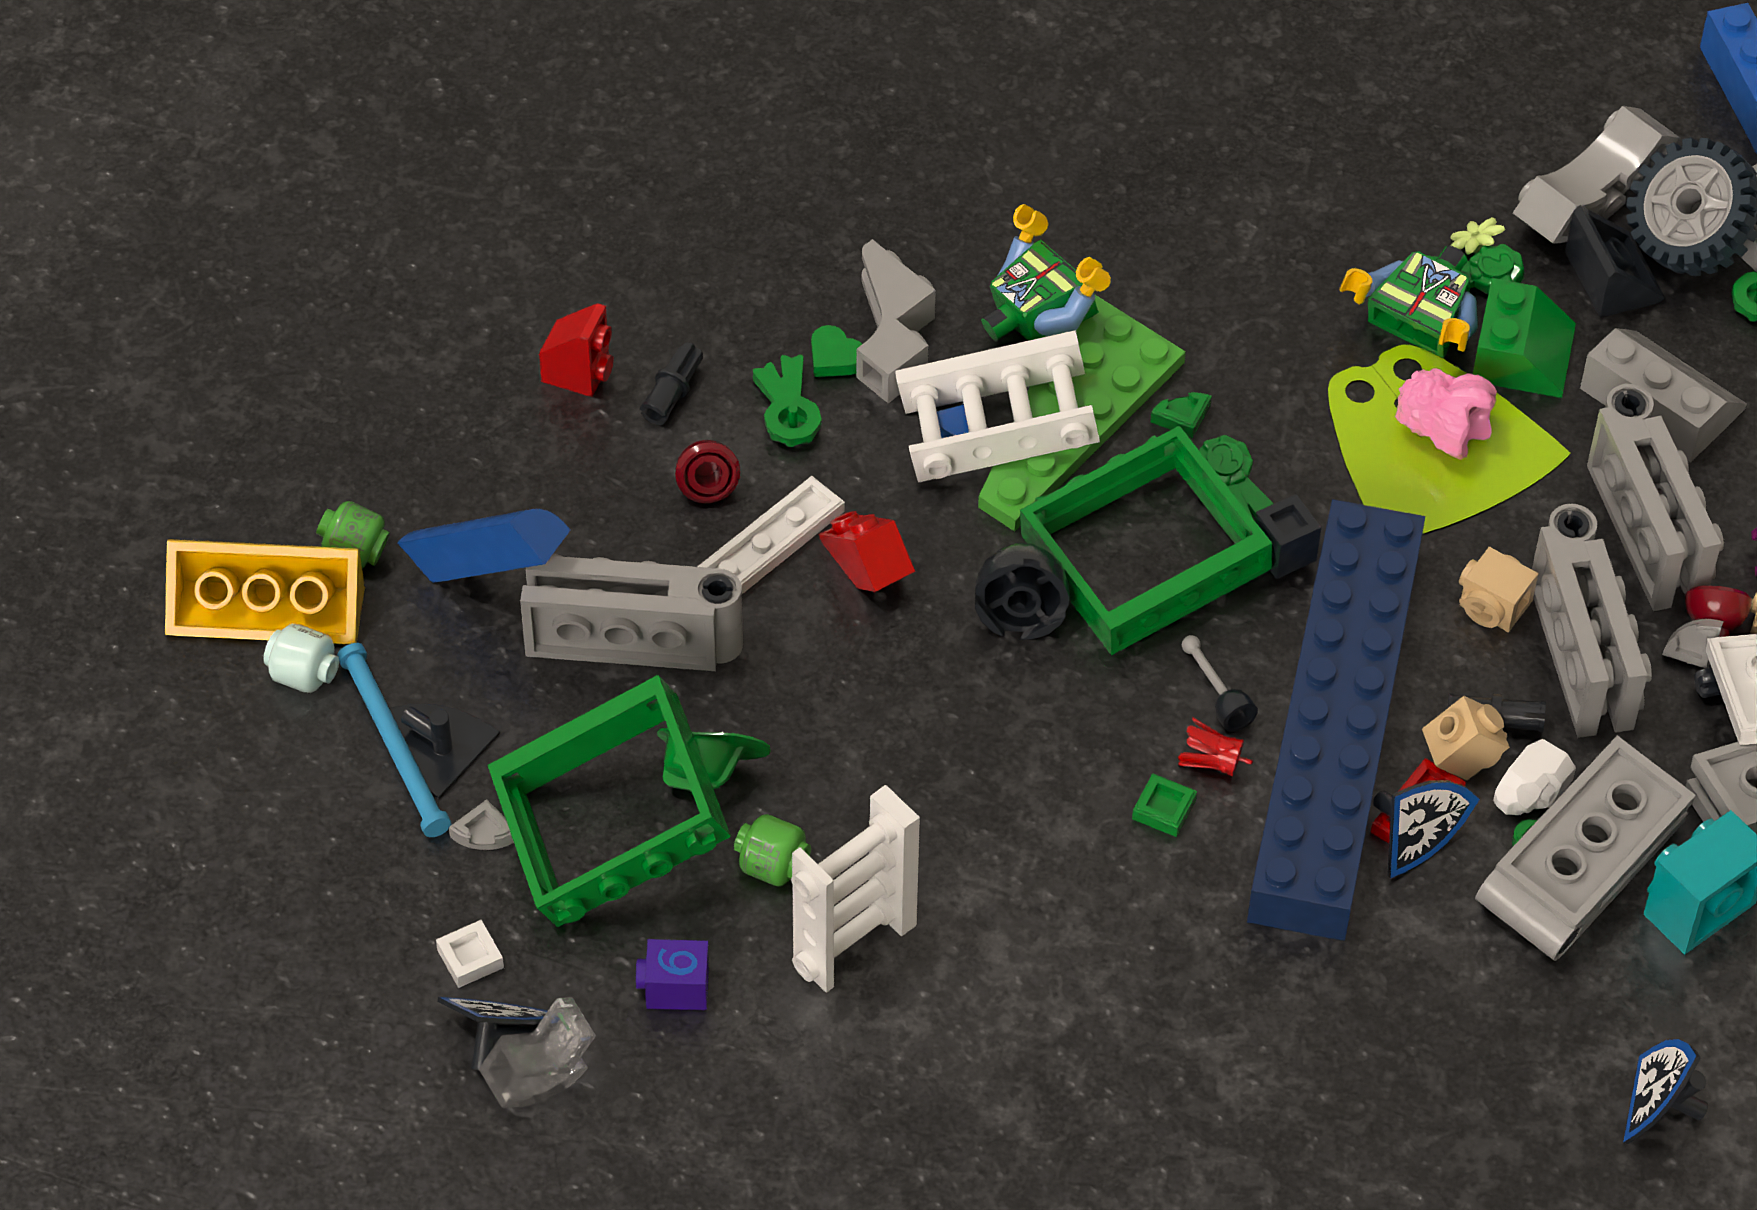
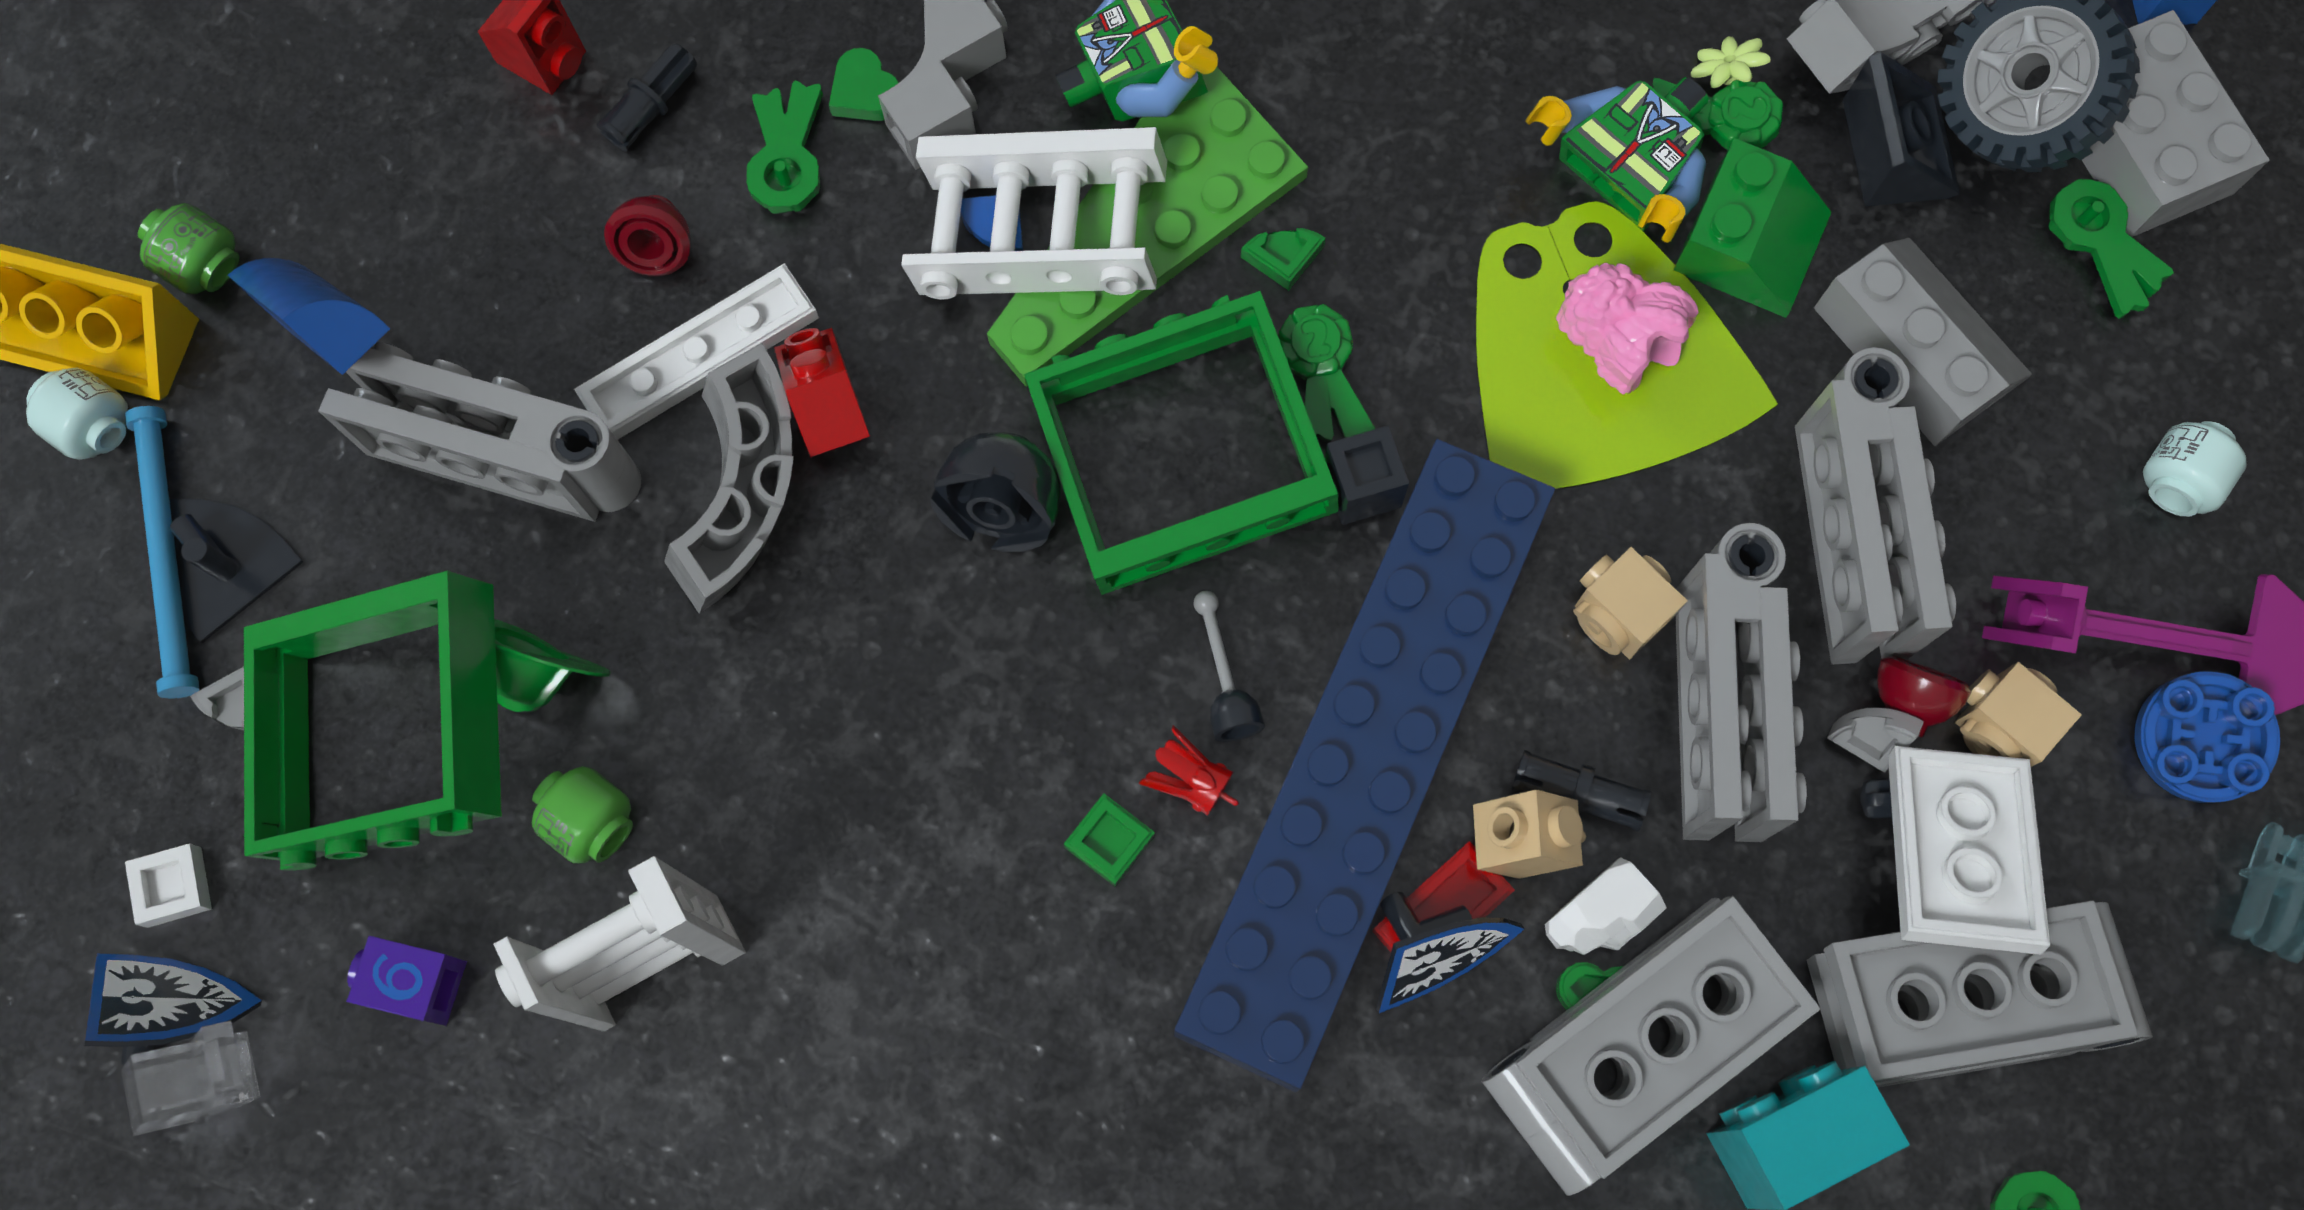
camera: 15 degrees right, 20 degrees up
none -> light grey brick [664,343,793,614]

